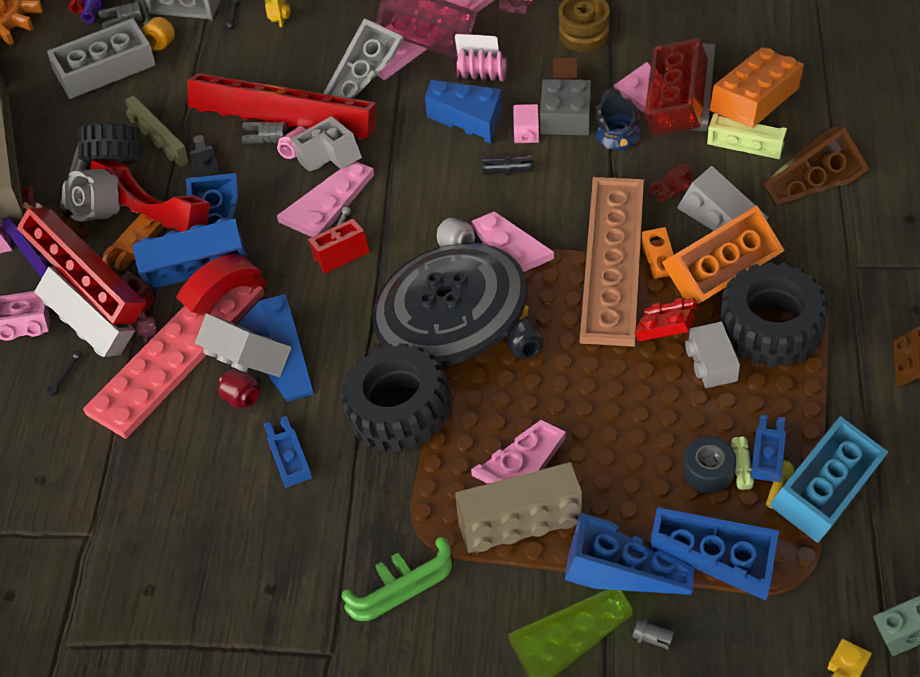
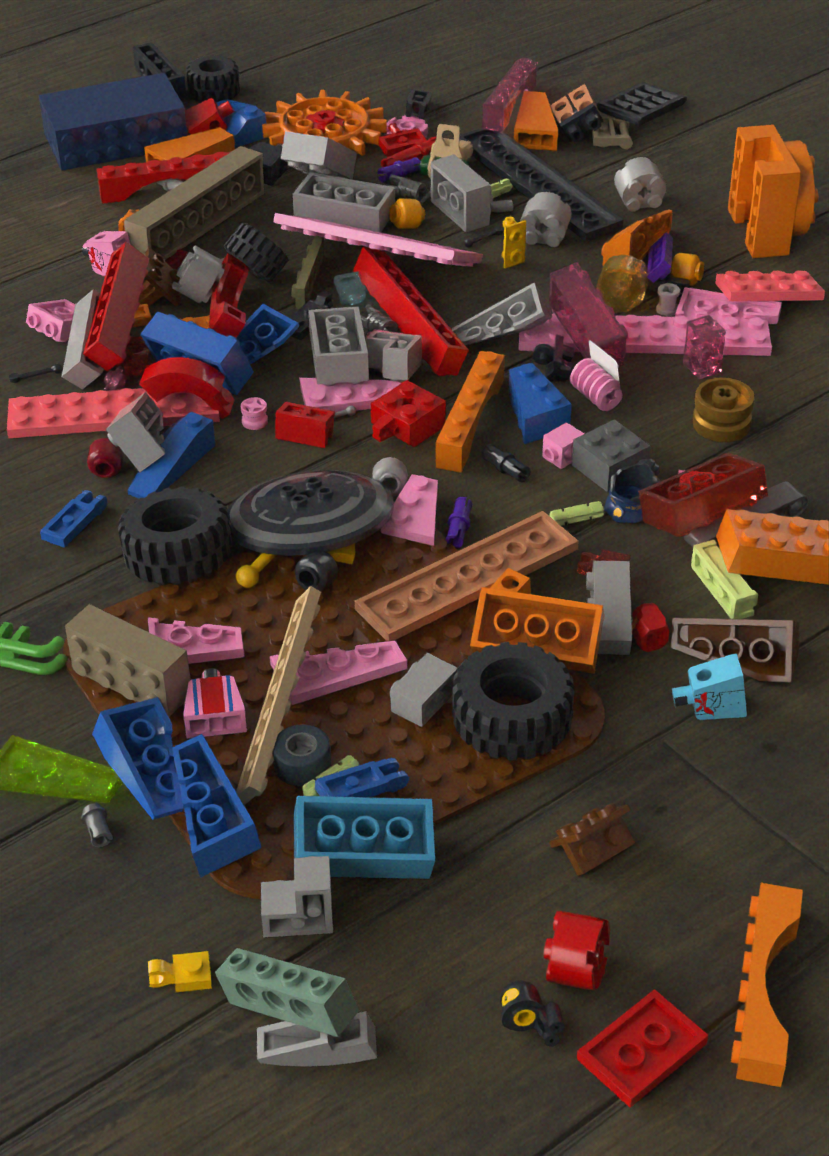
camera: 45 degrees right, 10 degrees down
reddish brown brick [553,58,577,80] -> none
red plate [634,298,697,341] -> none
none -> bright pink torso [184,668,247,738]
none -> yellow bar [236,553,276,588]
none -> tan plate [236,586,321,804]
none -> bright pink wheel [240,397,268,430]
none -> light grey brick [261,856,333,937]
none -> bright pink wing [270,641,407,705]
none -> bright pink plate [273,213,483,267]
none -> light grey brick [281,131,357,180]
none -> light grey brick [309,307,369,385]
none -> clear light blue bracket [334,272,367,305]
none -> red hinge [371,380,446,447]
none -> orange arch [436,351,505,473]
none -> dark purple pin [445,497,473,549]
none -> black hips [532,334,574,382]
none -> yellowish green axle [550,501,604,526]
none -> red rock [631,603,669,652]
none -> medium azure torso [672,654,747,720]

